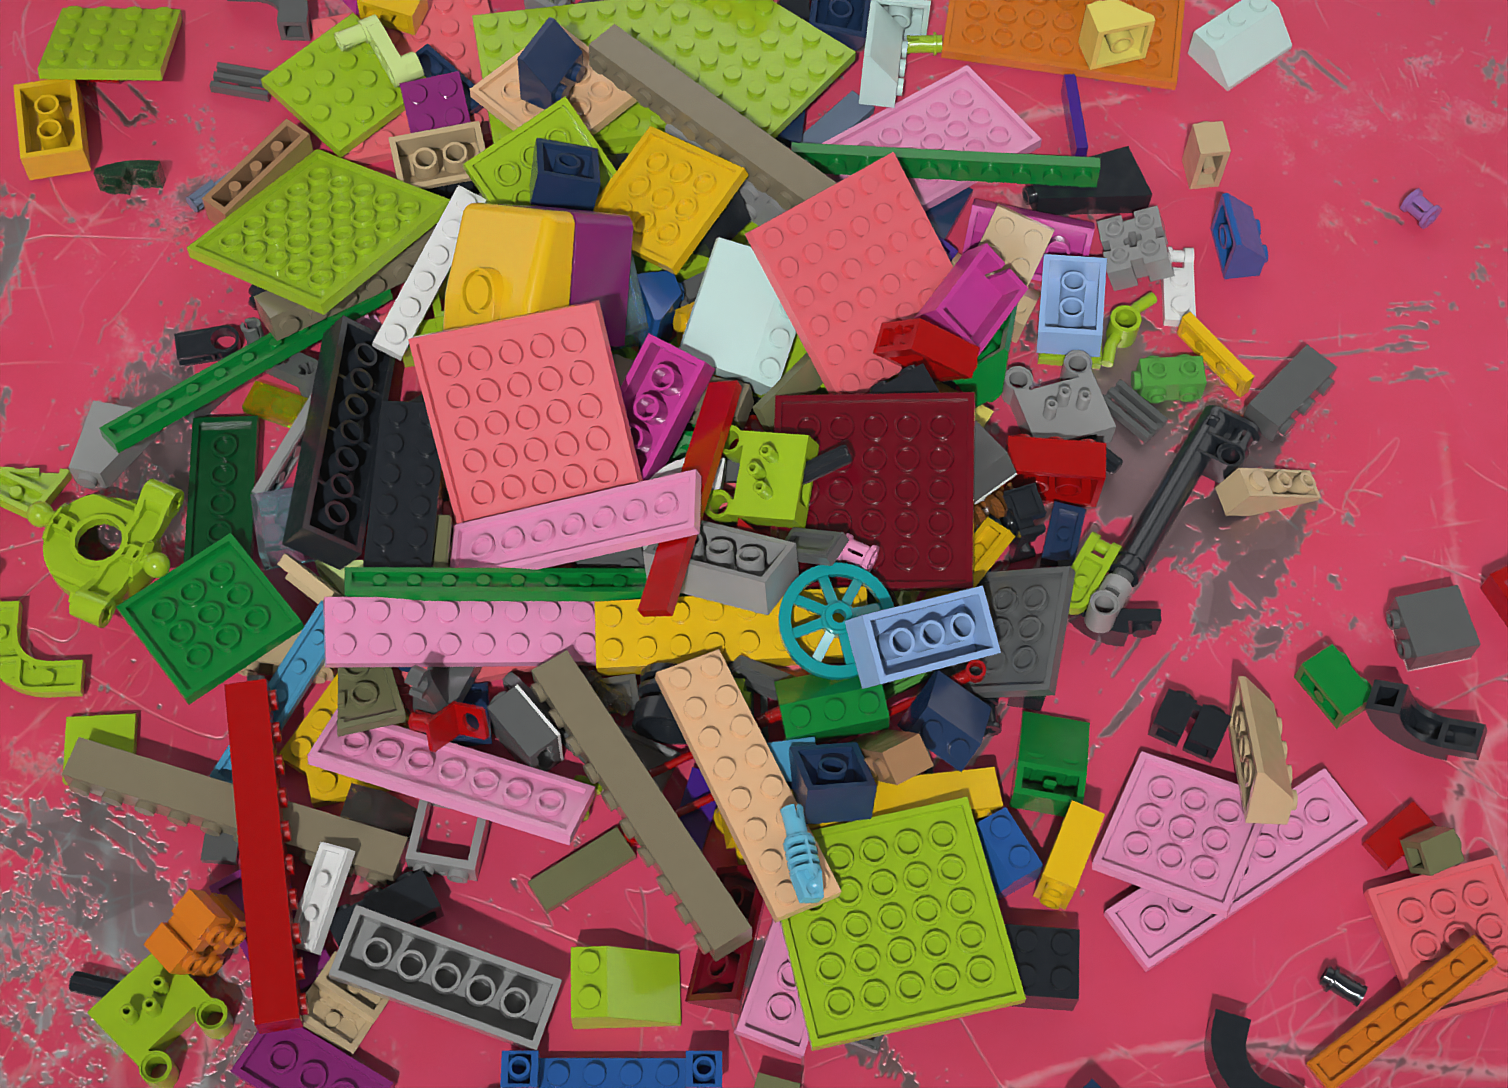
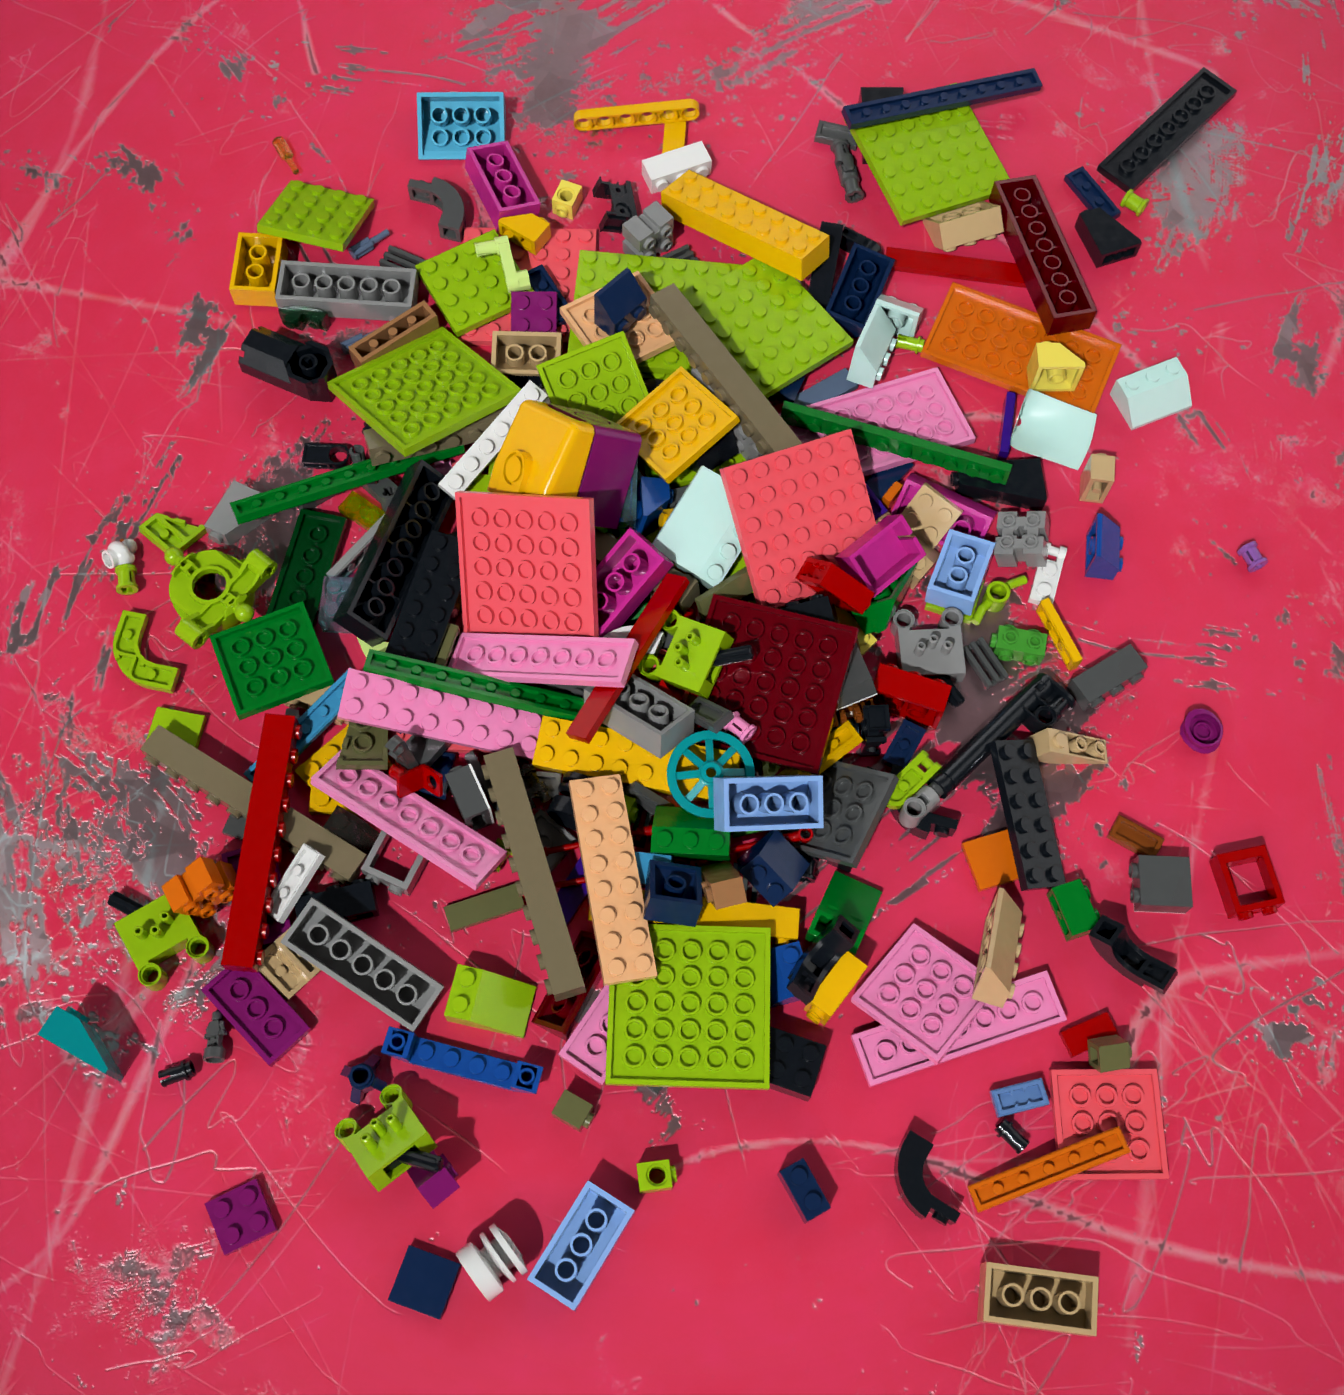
camera: 15 degrees right, 5 degrees up
tan slope [277,553,344,604] -> none
dark blue slope [529,138,601,211] -> none
medium azure hinge [780,804,824,903] -> none
black piece [1148,688,1232,763] -> none
none -> black brick [238,326,337,402]
none -> light grey brick [275,260,420,321]
none -> sand blue axle [348,229,390,260]
none -> black arch [786,914,860,1005]
none -> orange tile [881,481,903,512]
none -> orange tile [961,829,1019,892]
none -> black plate [989,739,1066,891]
none -> medium blue plate [989,1078,1050,1118]
none -> light aqua piece [1010,388,1097,470]
none -> dark orange tile [1106,814,1165,856]
none -> magenta piece [1180,708,1223,754]

